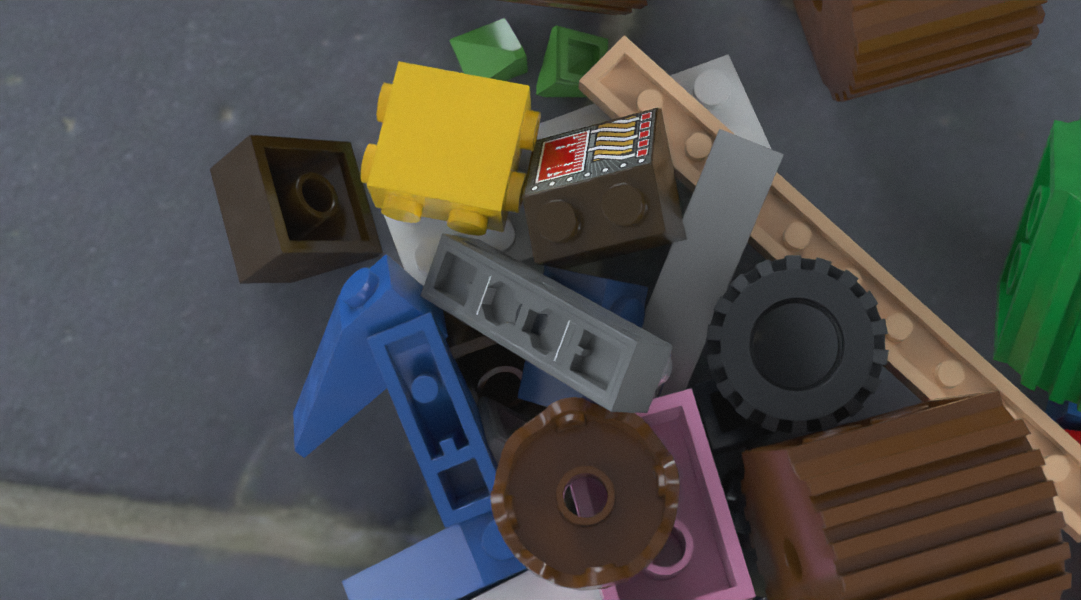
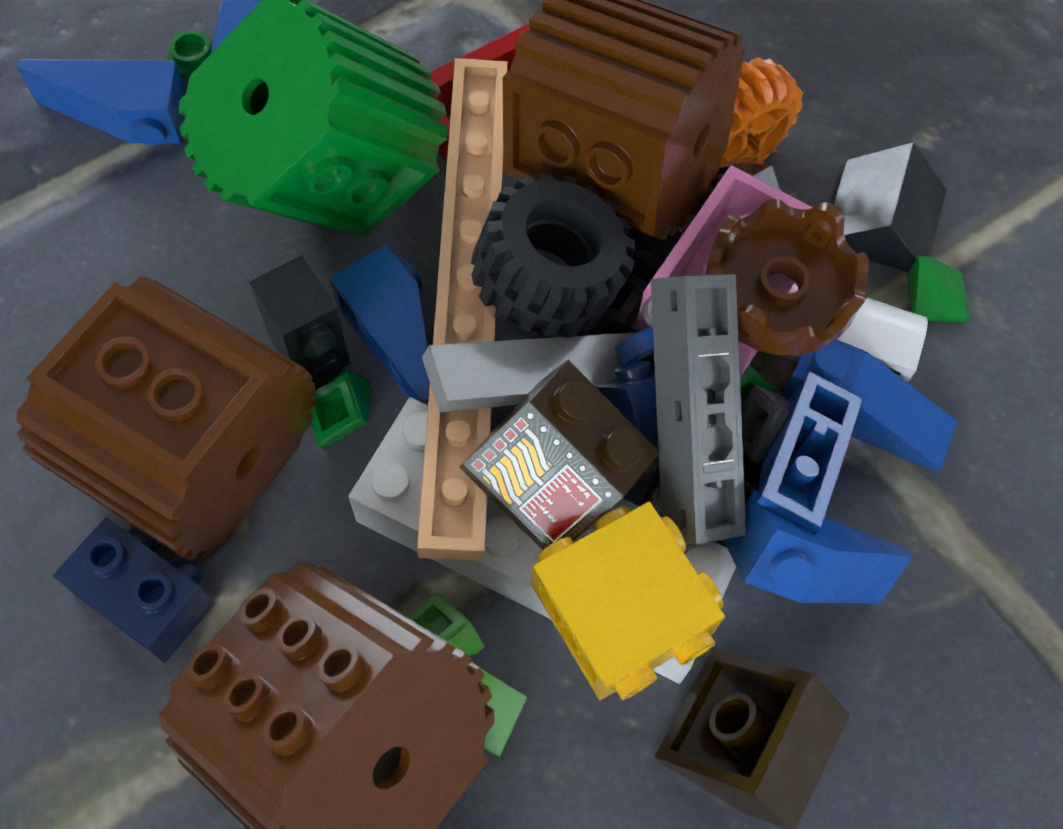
camera: 140 degrees left, 10 degrees down
none -> black brick [249,255,351,384]
none -> green slope [310,371,371,449]
none -> blue slope [329,245,430,405]

